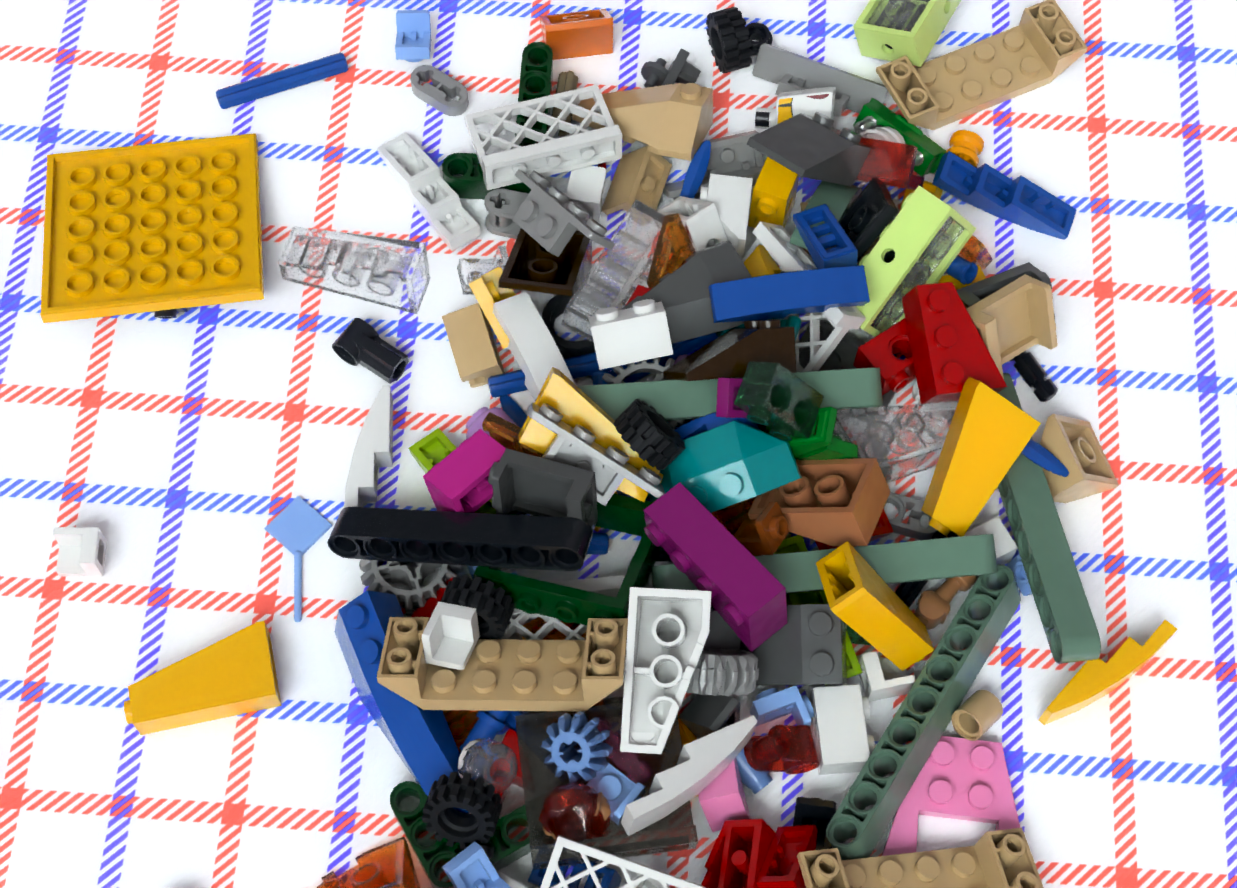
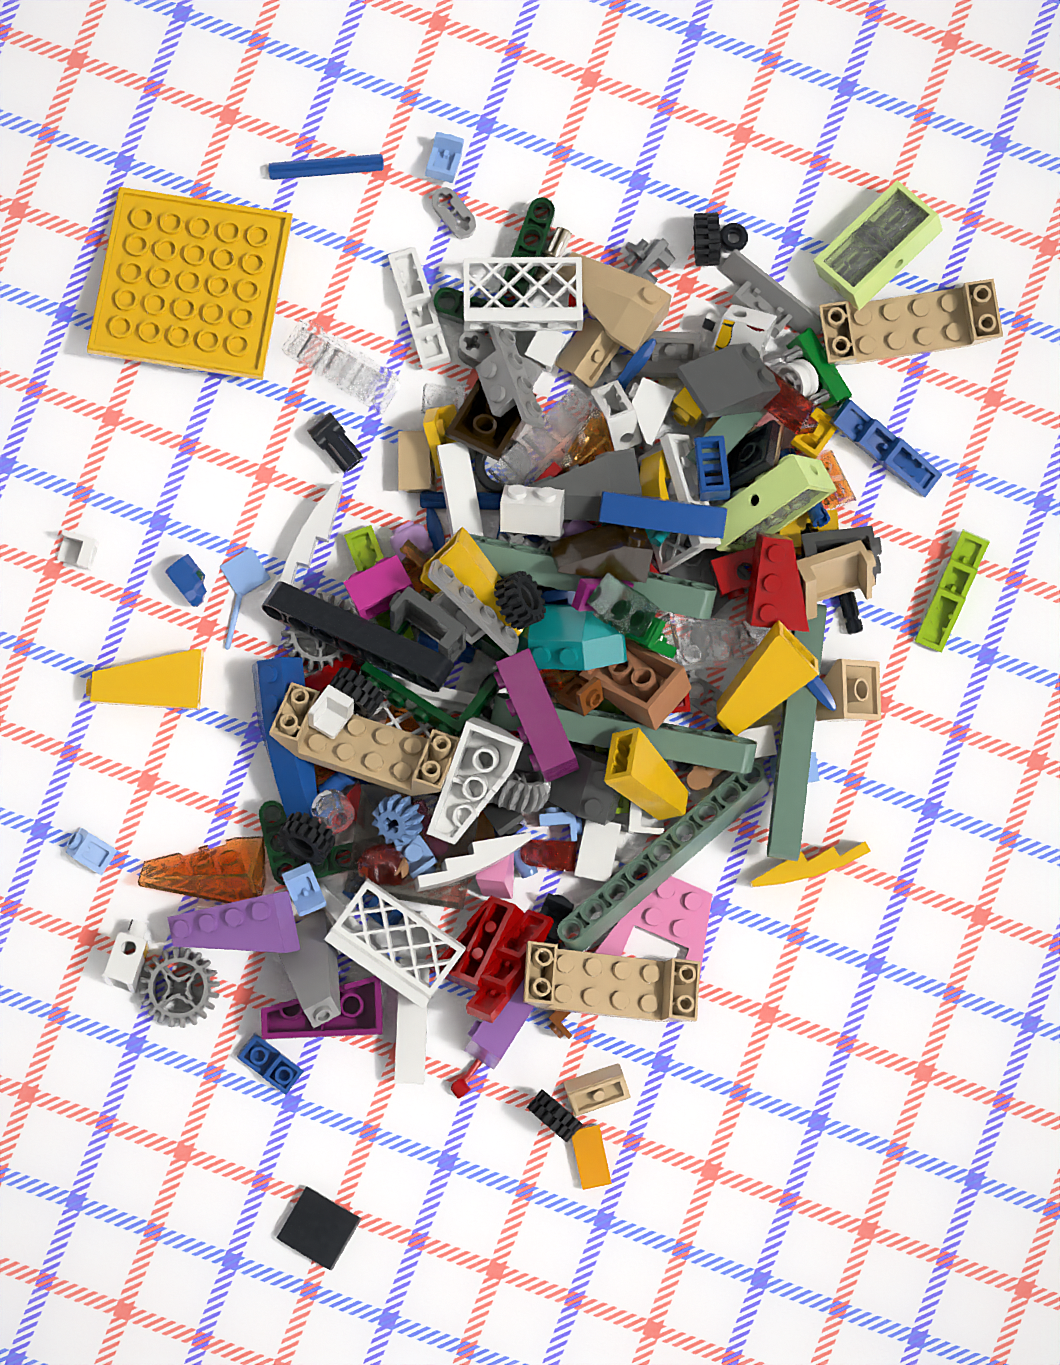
camera: 15 degrees right, 20 degrees up
orange slope [540,8,613,60] -> none
light orange wheel [946,130,984,168] -> none
tan beam [951,690,1003,741] -> none
none -> blue rock [165,554,207,607]
none -> lime slope [915,529,990,653]

